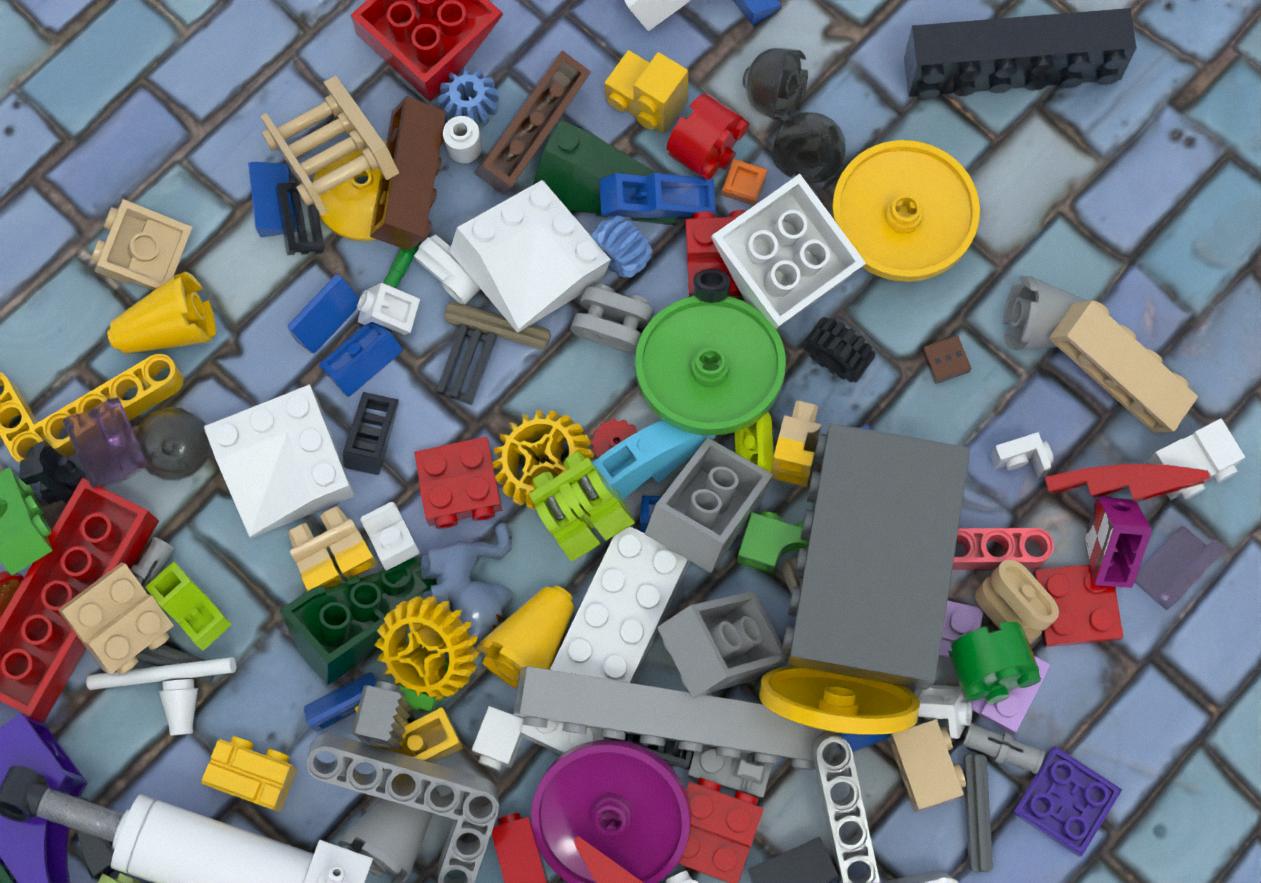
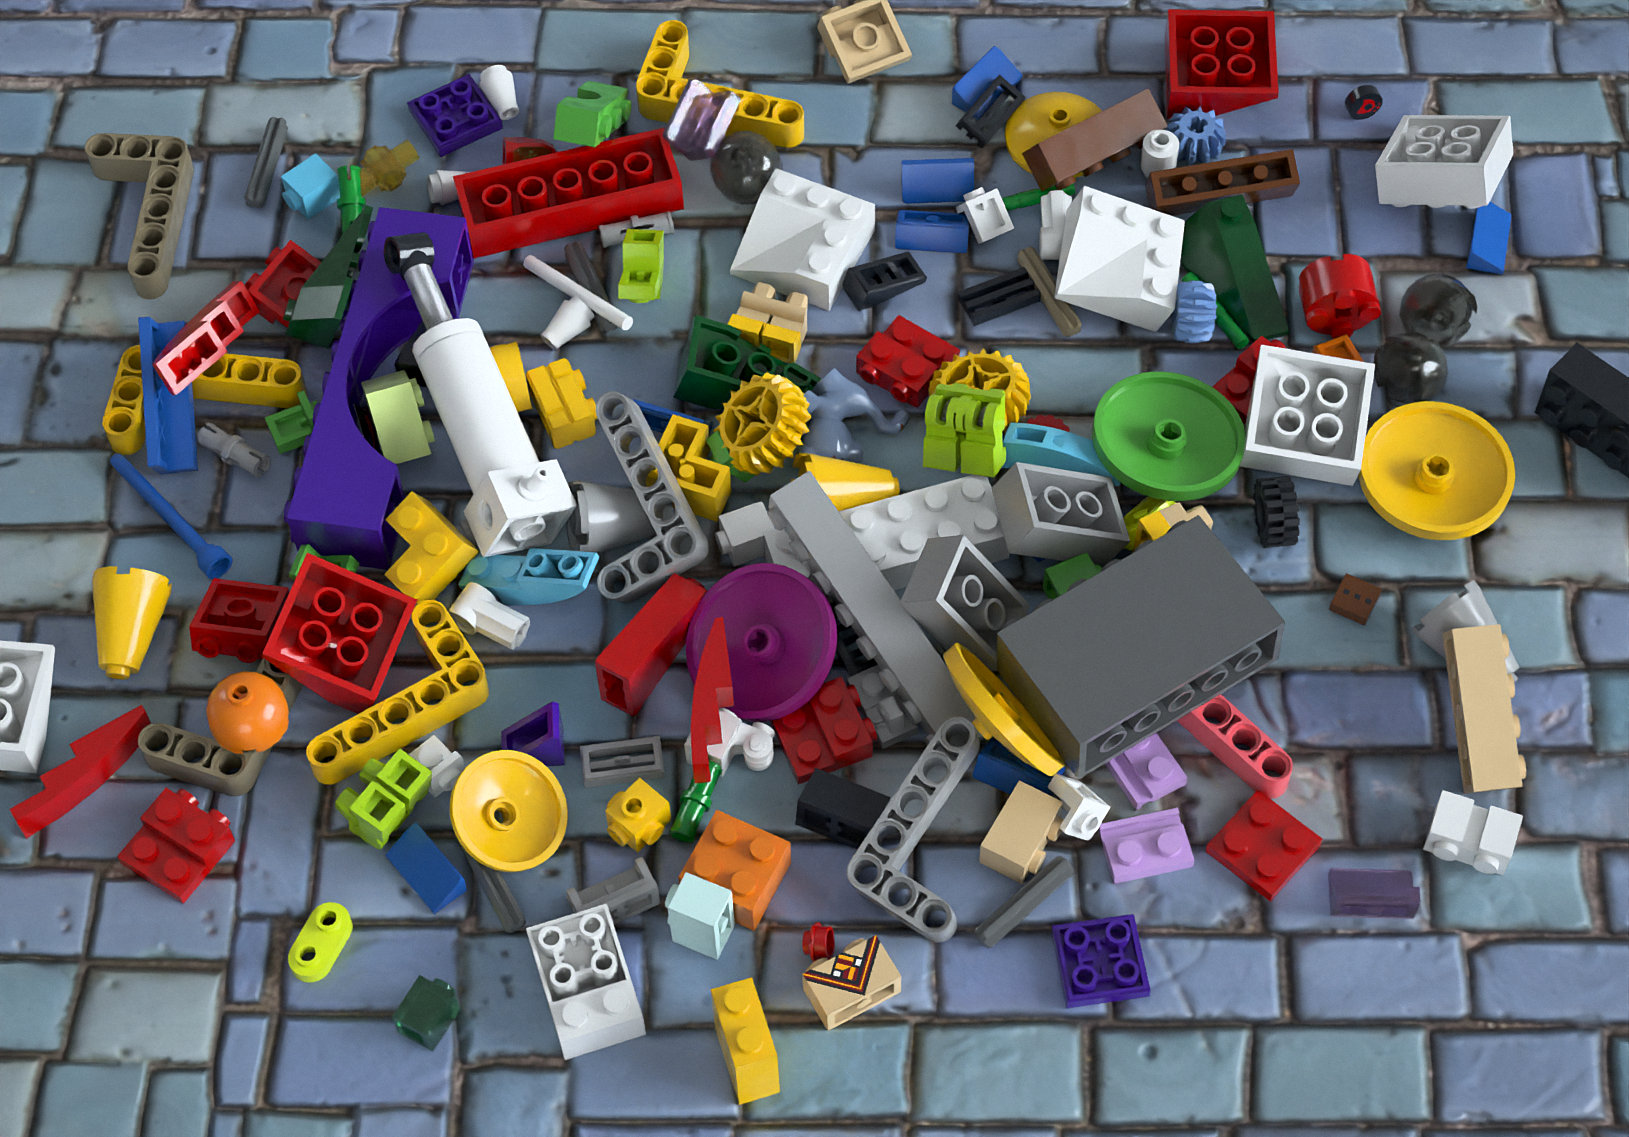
camera: 45 degrees right, 15 degrees down
black hips [19,441,90,504] -> none
tan plate [58,562,174,674] -> none
yellow cone [107,271,217,354] -> none
tan fence [260,75,399,216] -> none
flat silver brick [352,681,412,750] -> none
white bracket [360,502,420,571] -> none
light grey brick [570,283,654,354] -> none
blue slope [600,173,716,218] -> none
yellow brick [604,50,688,134] -> none
black tile [693,268,730,303] -> none
green brick [948,622,1041,704] -> none
light grey pin [962,722,1045,774] -> none
tan brick [975,560,1059,645] -> none
white bracket [990,432,1053,478] -> none
red slope [1045,464,1213,502] -> none
magenta torso [1085,496,1152,588] -> none
none -> yellow brick [490,342,532,412]
none -> green piece [1182,272,1249,349]

